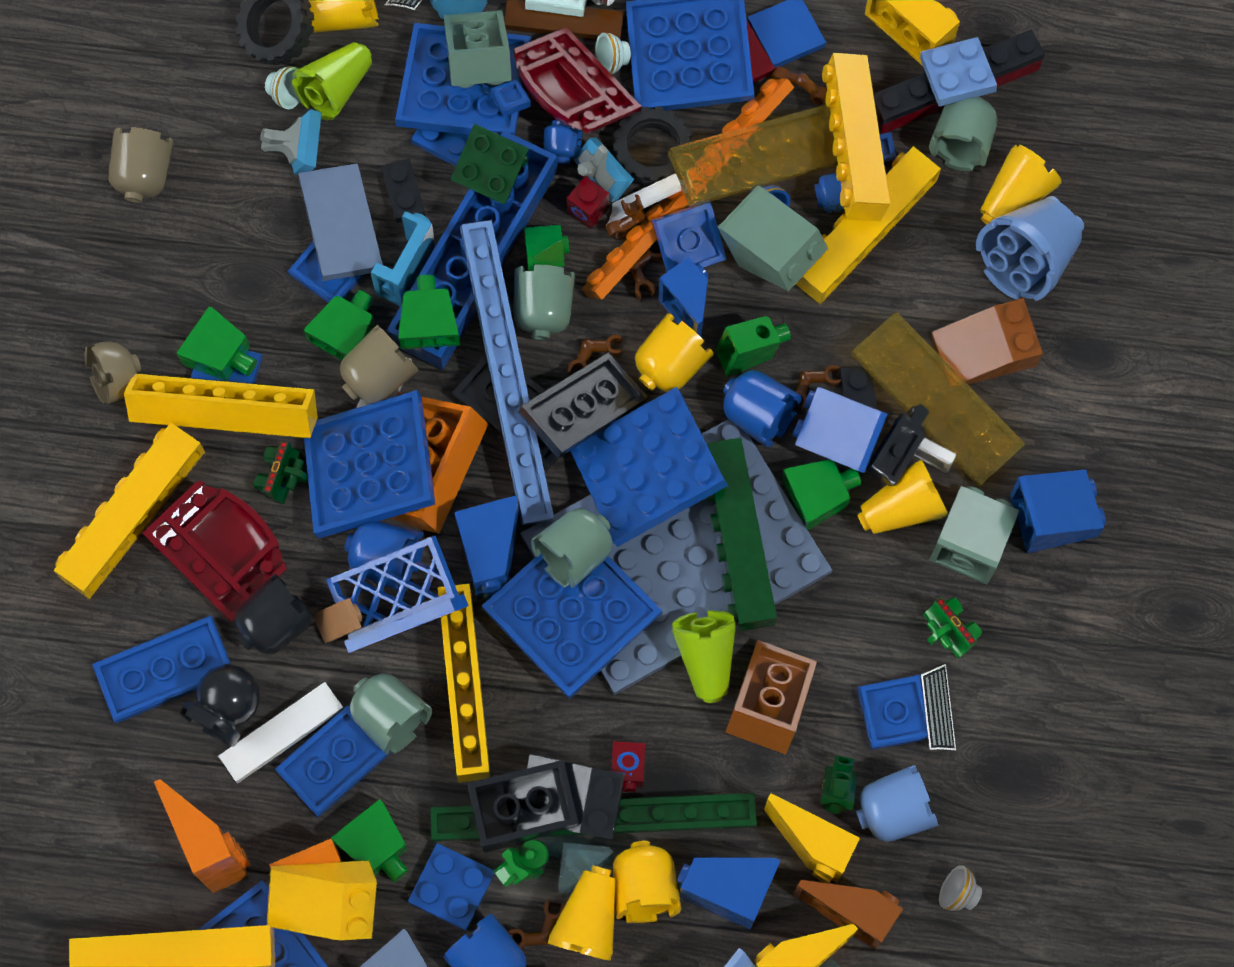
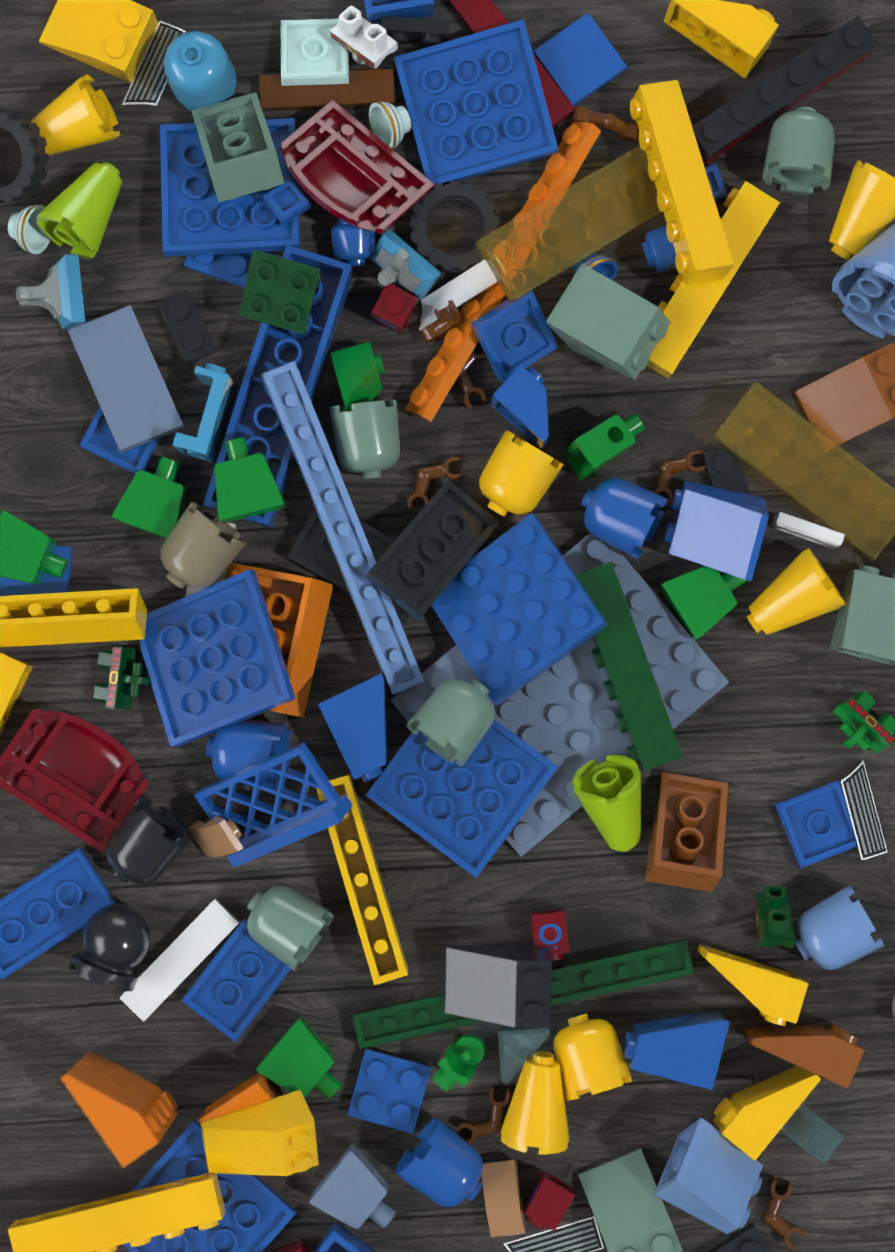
camera: 10 degrees left, 15 degrees up
black slope [467,760,579,853] -> none
black hinge [866,403,930,487] -> none
medium blue plate [920,37,997,106] -> none

